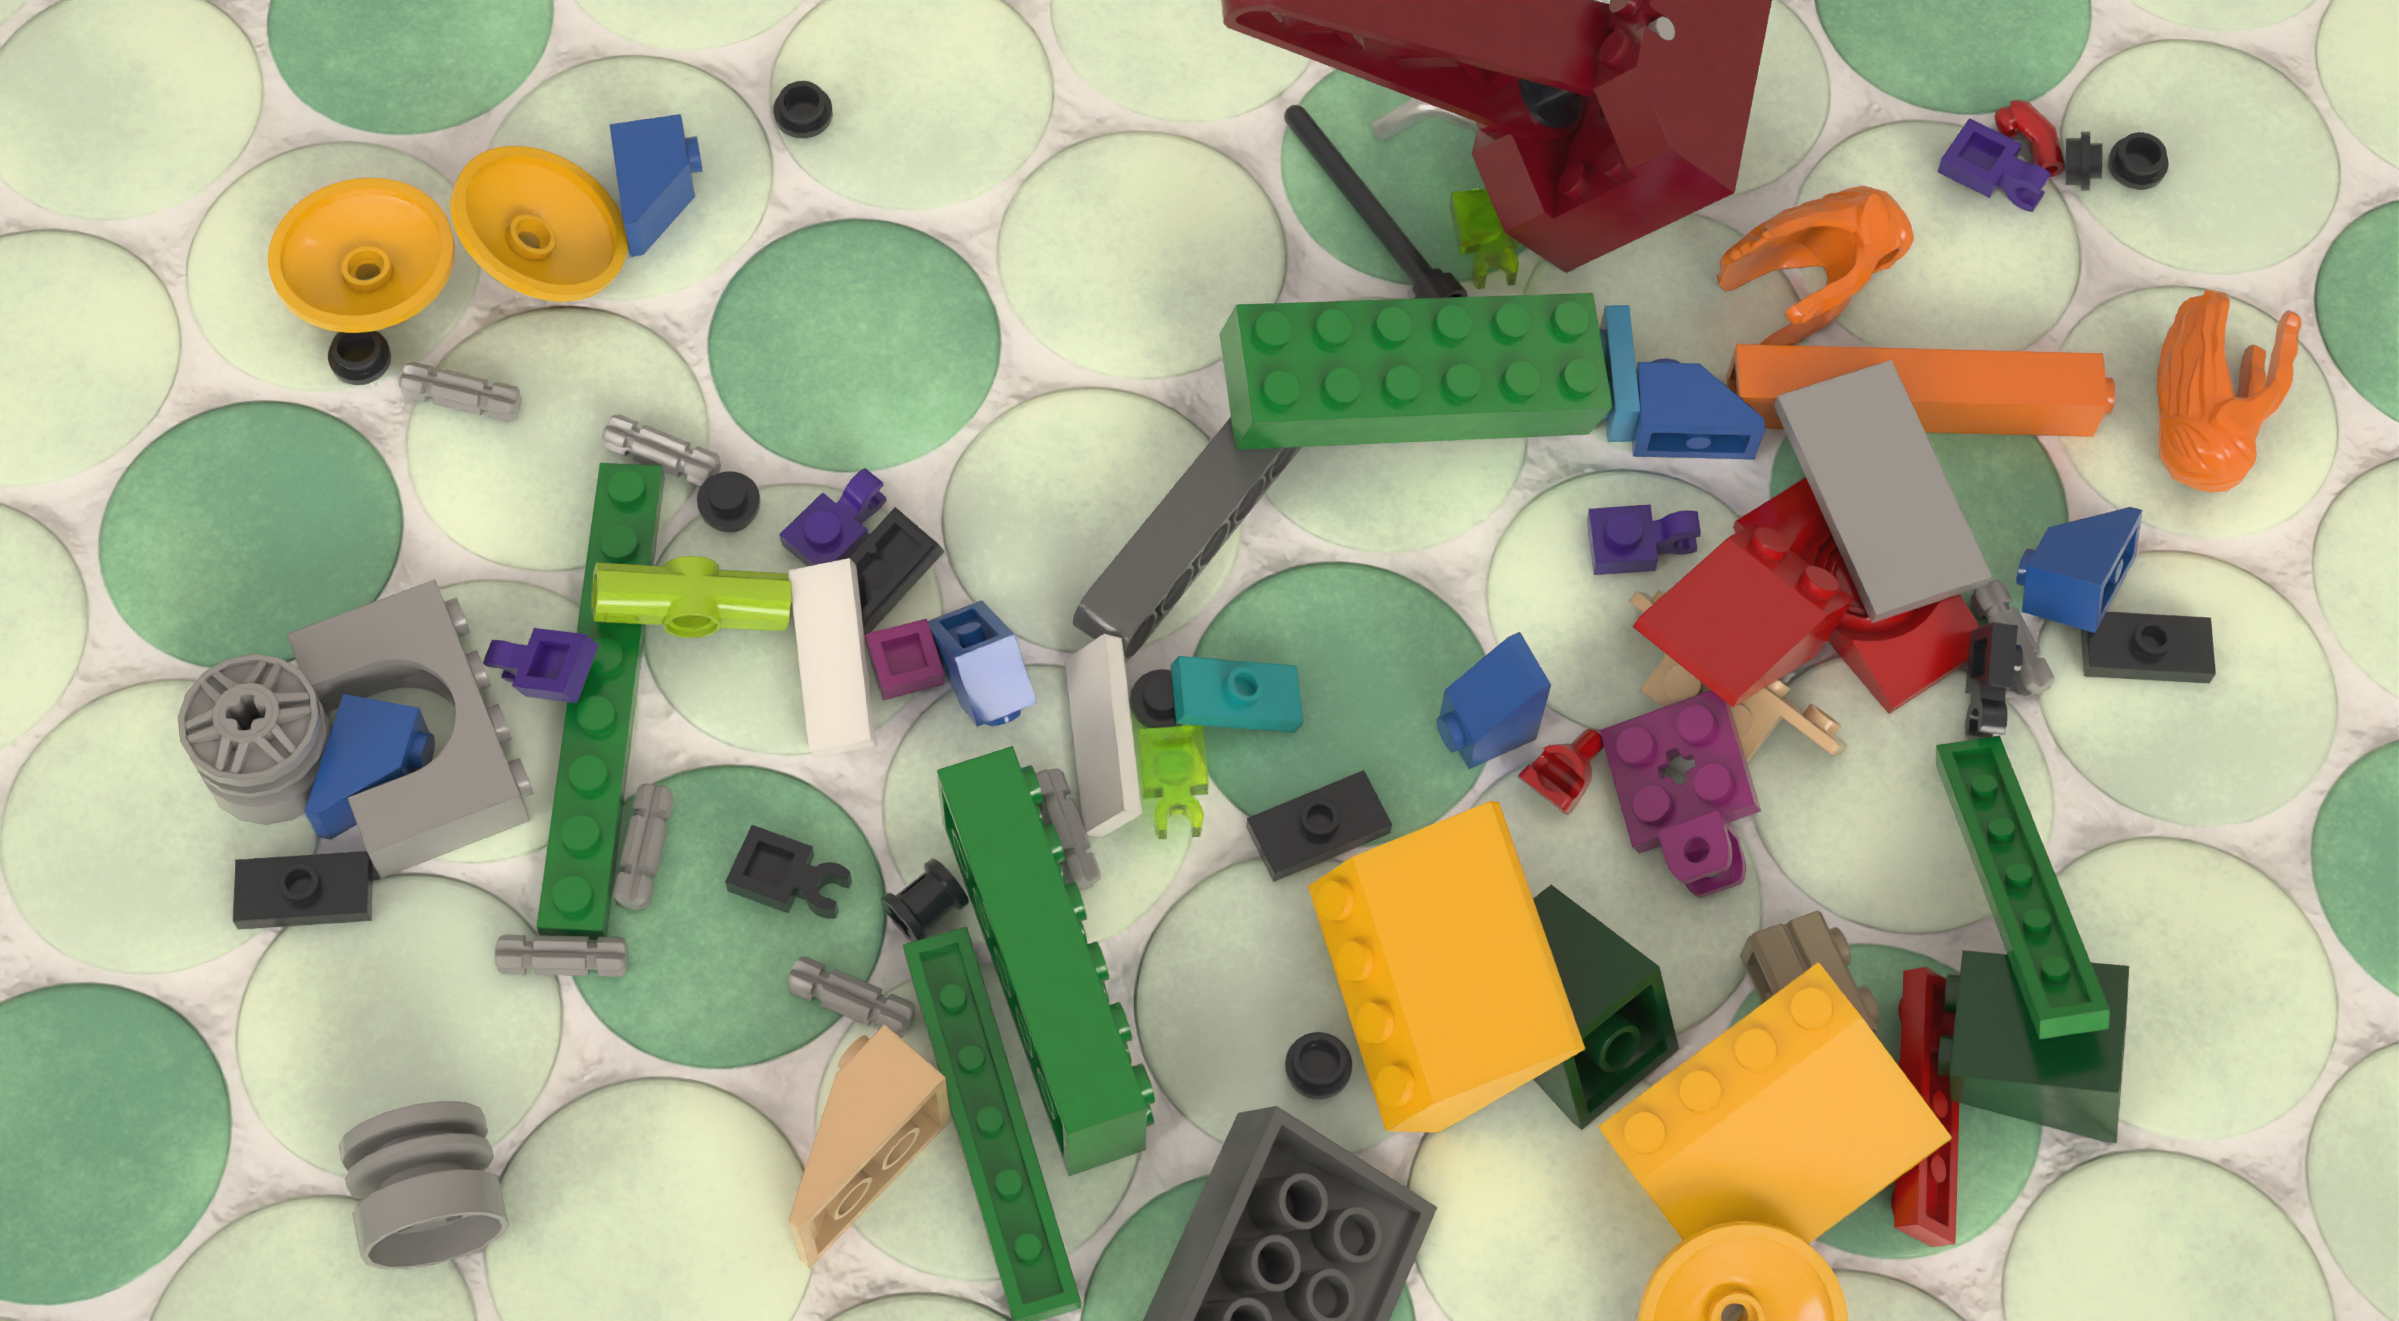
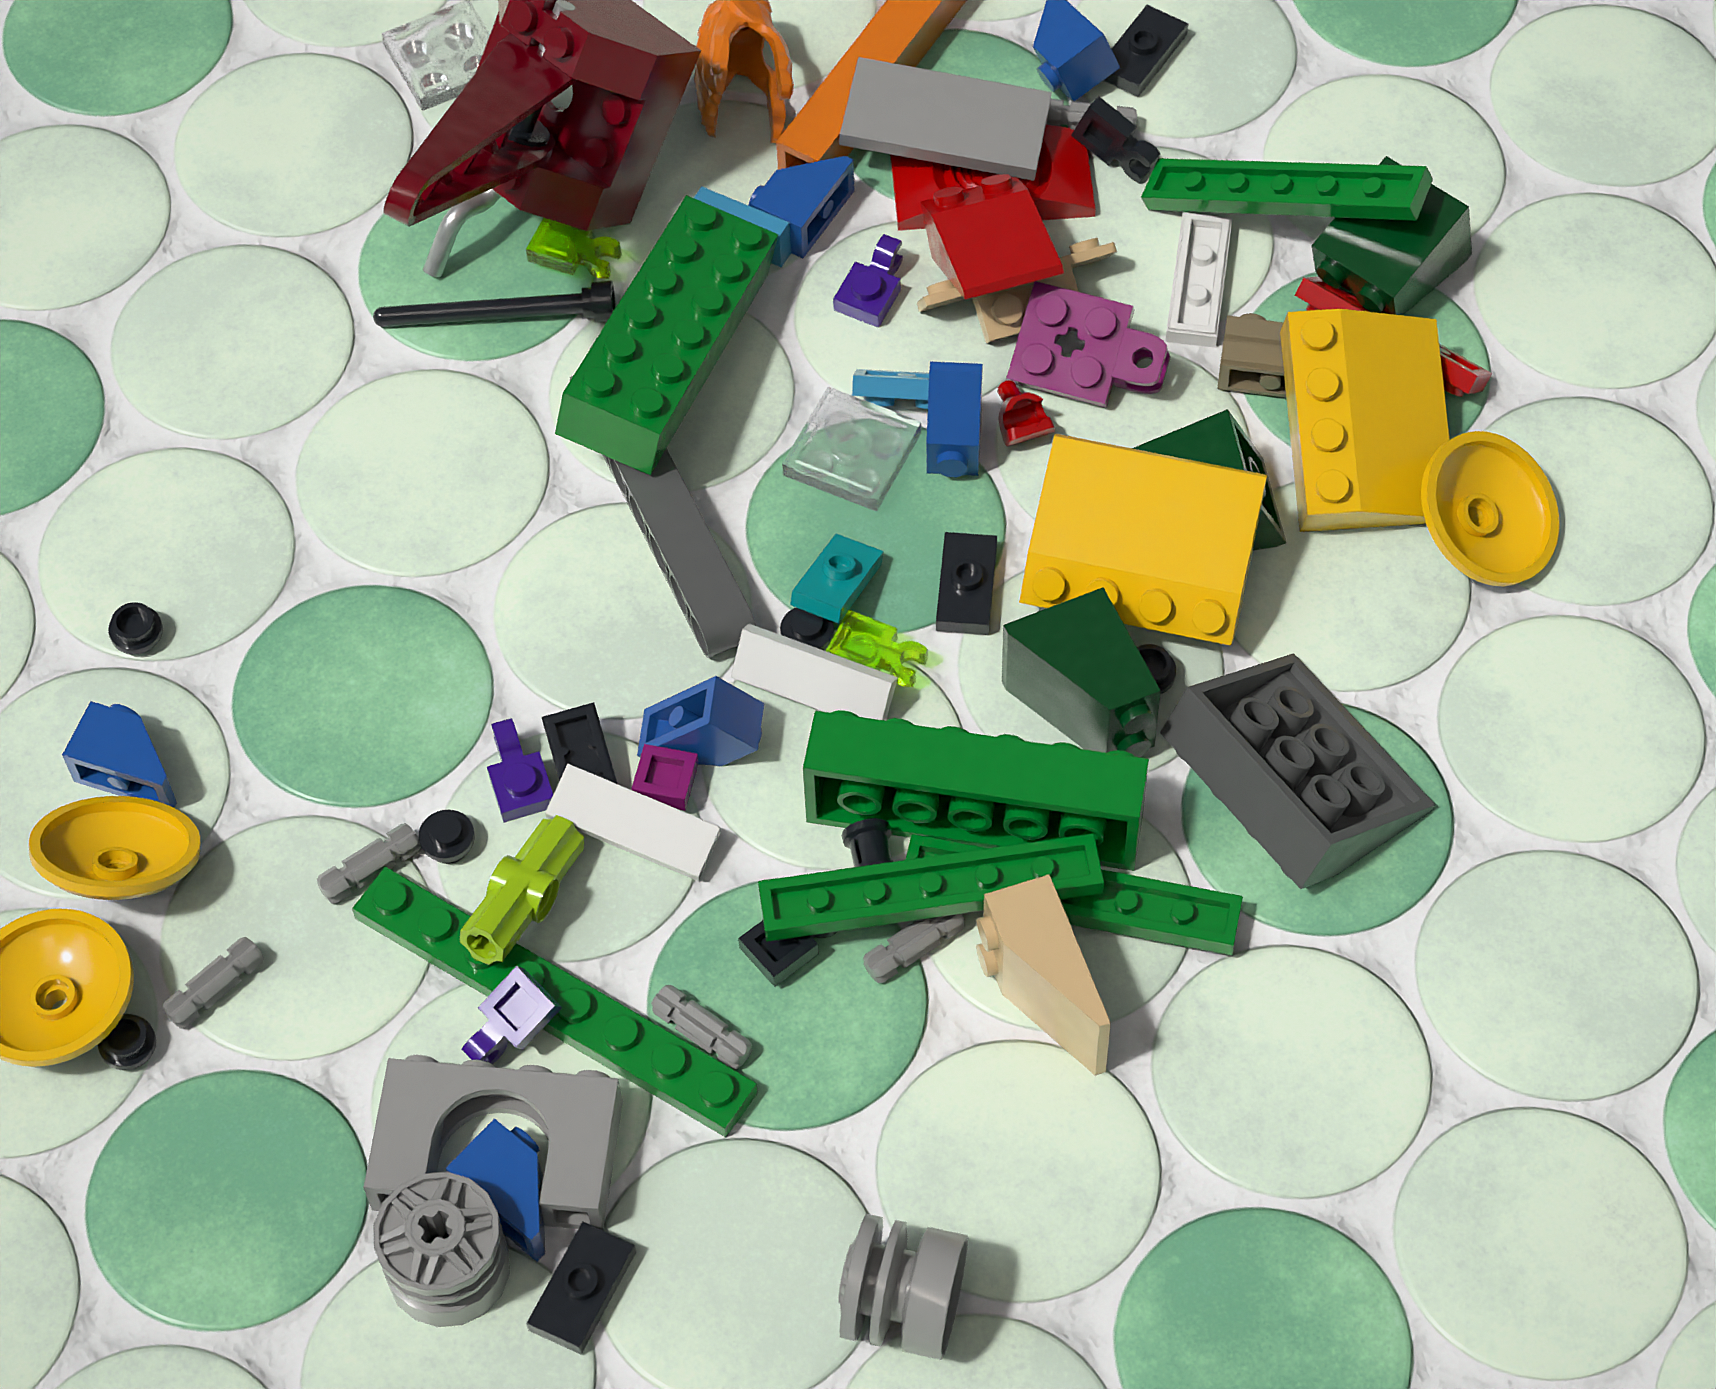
camera: 55 degrees left, 5 degrees down
light grey axle [495,934,628,977] -> none
none -> green plate [758,833,1104,941]
none -> clear plate [782,387,921,512]
none -> dark azure plate [852,369,929,409]
none -> dark green slope [1001,587,1161,757]
none -> white tile [1165,212,1232,348]

